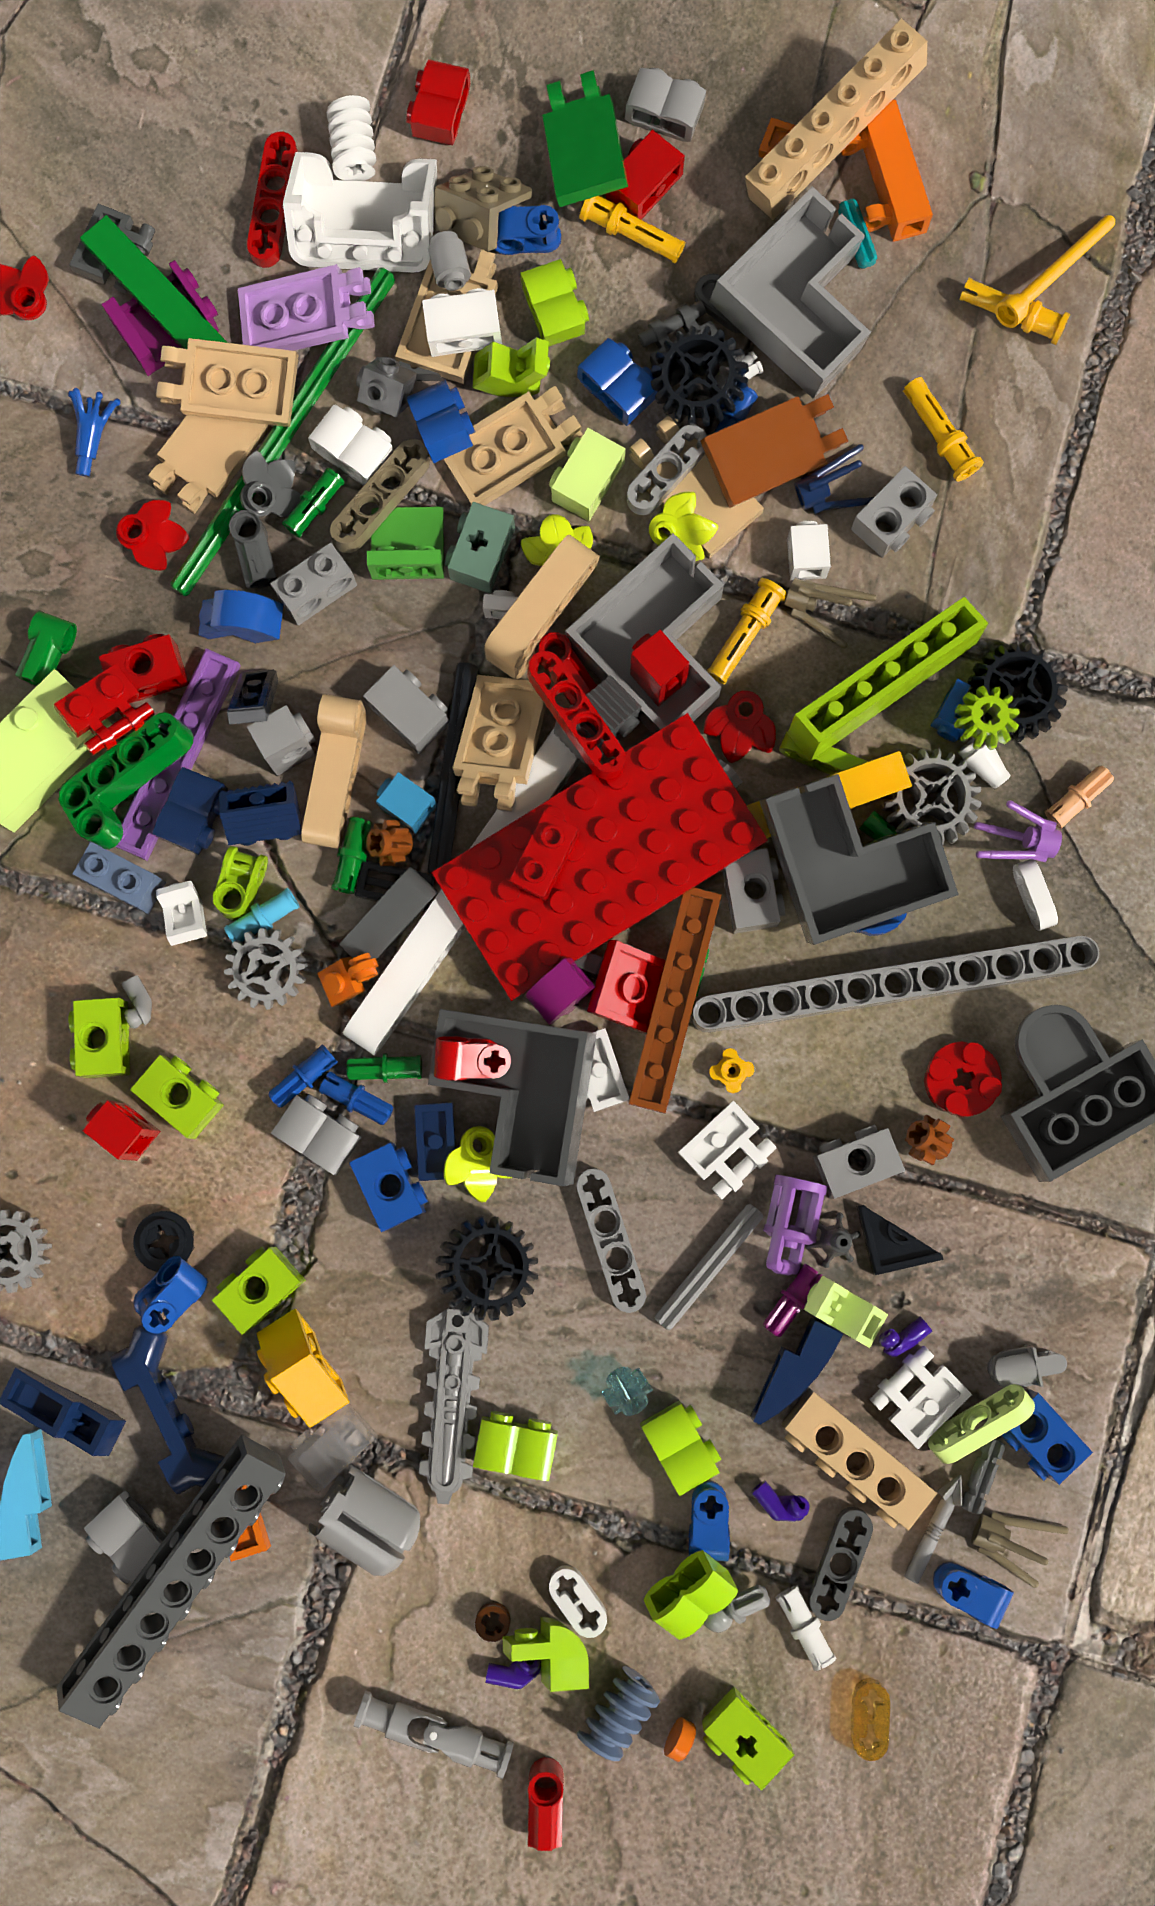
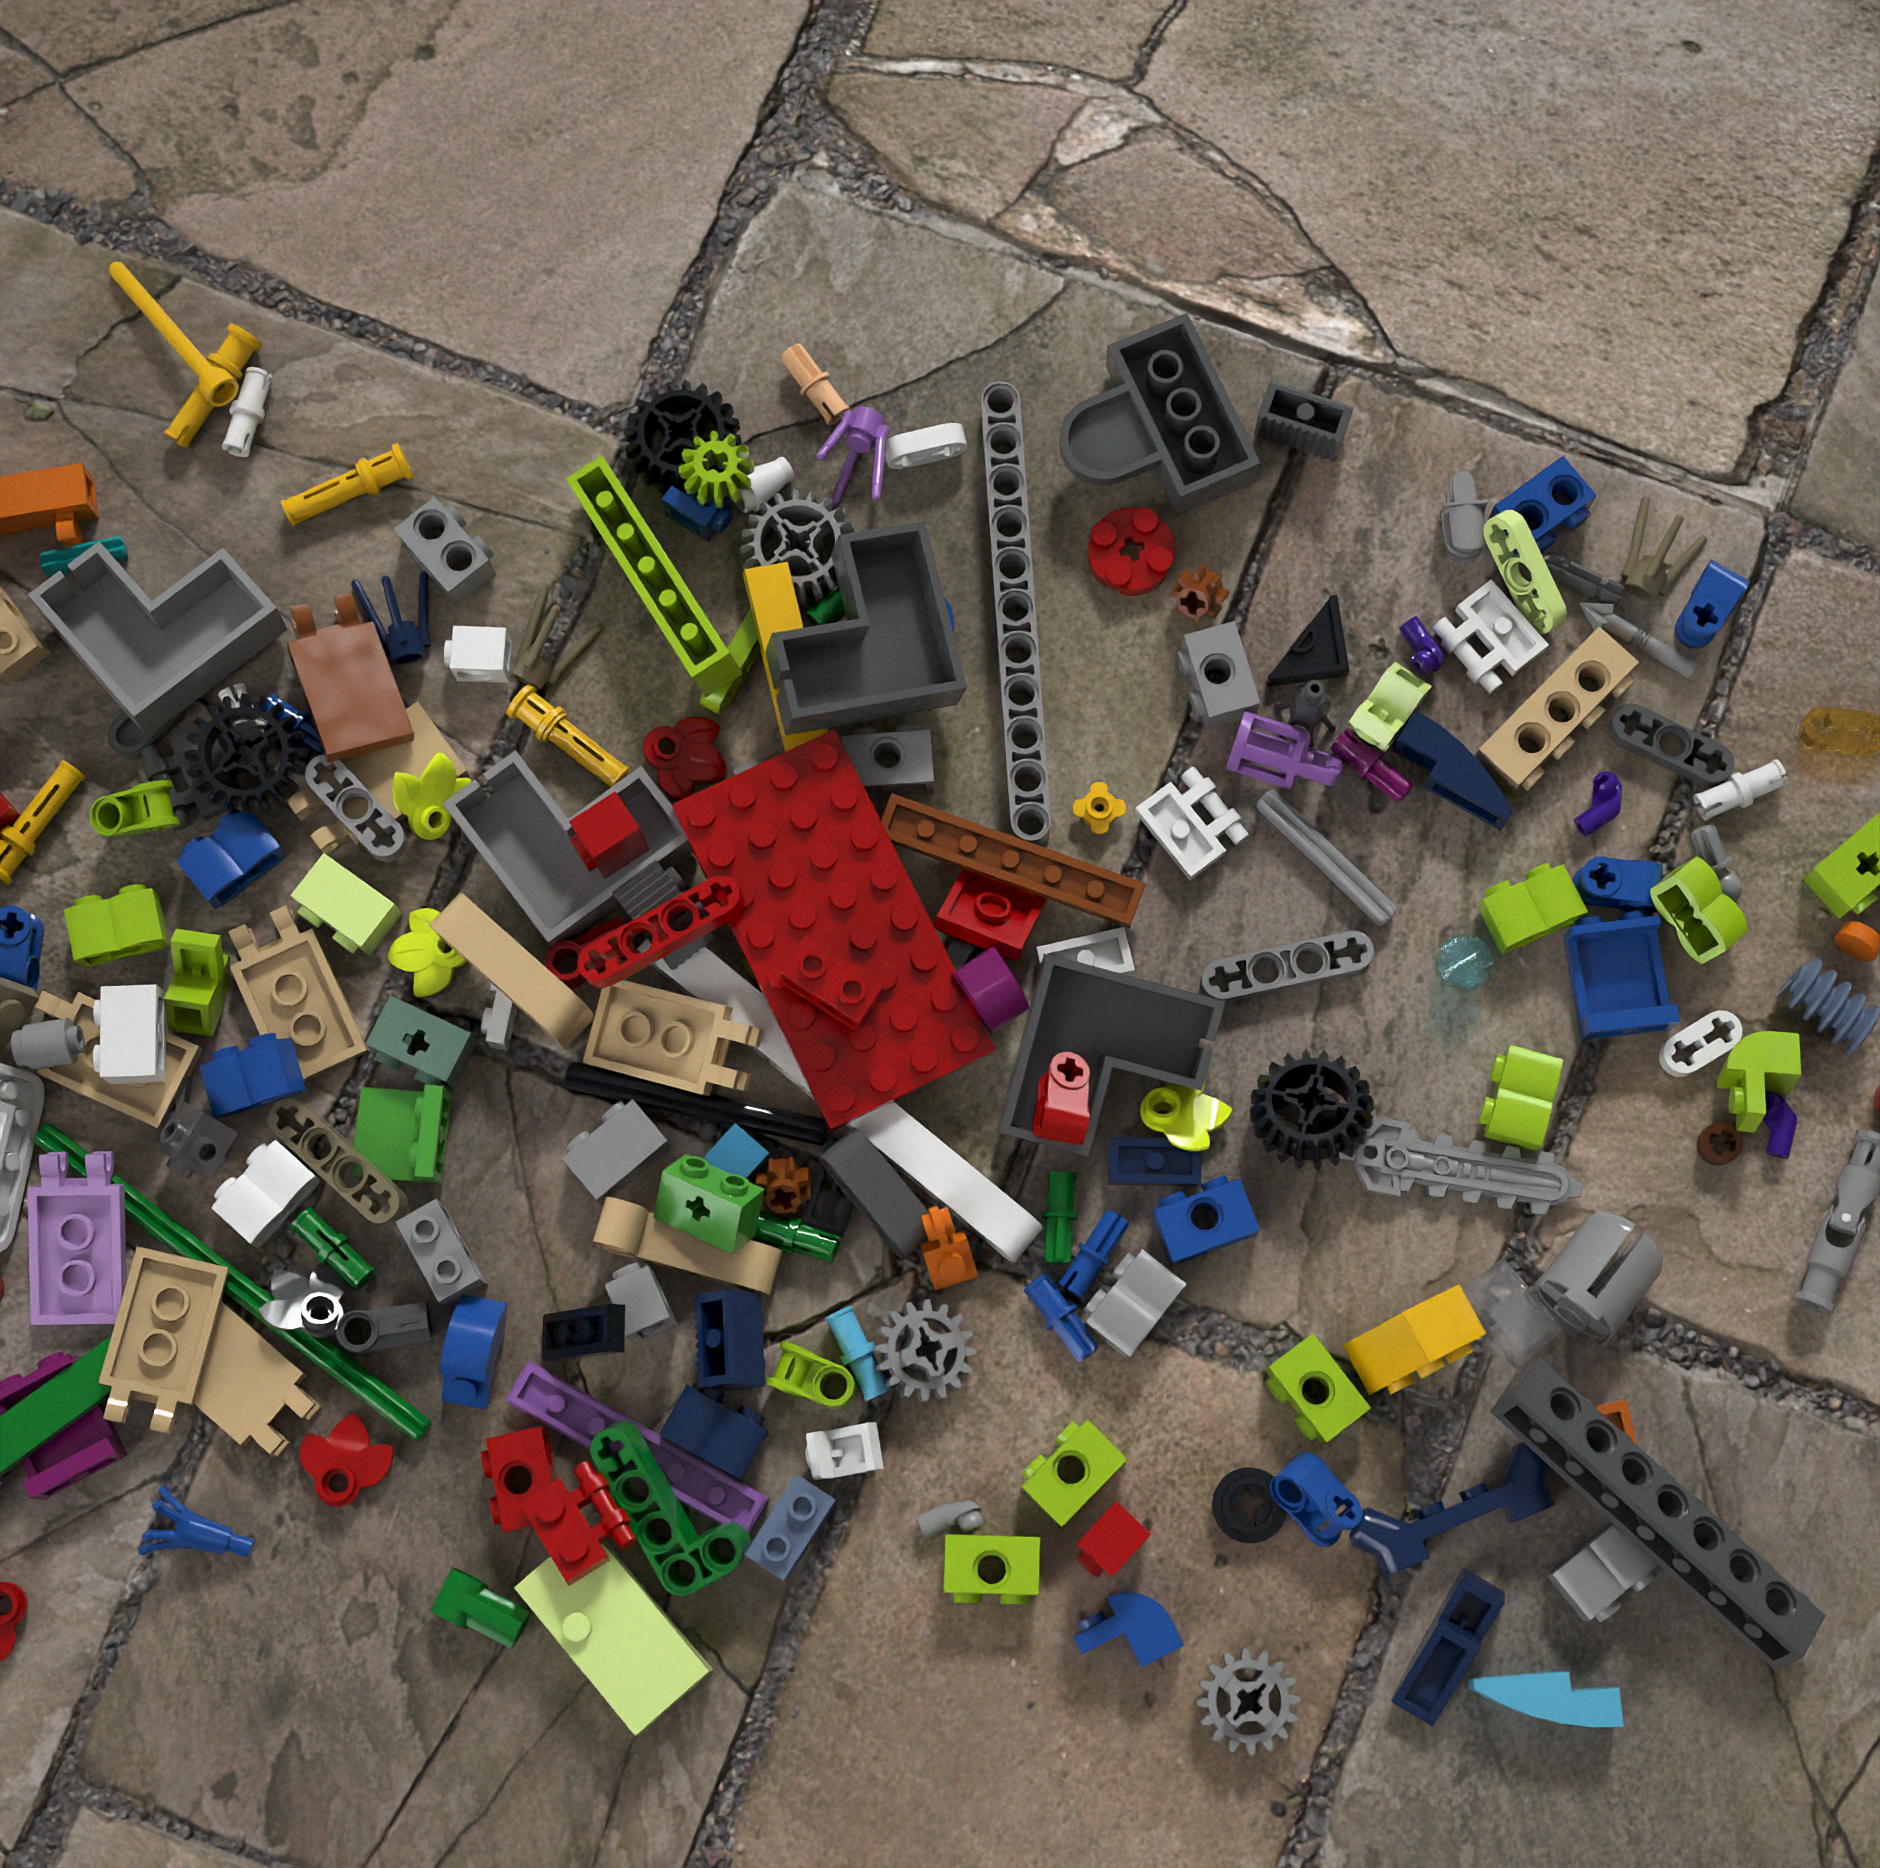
camera: 85 degrees left, 5 degrees down
none -> lime piece [90,780,180,836]
none -> white pin [221,367,273,457]
none -> bright green brick [653,1154,765,1254]
none -> blue brick [1072,1592,1184,1667]
none -> dark grey brick [1254,380,1354,462]
none -> blue panel [1563,911,1680,1041]

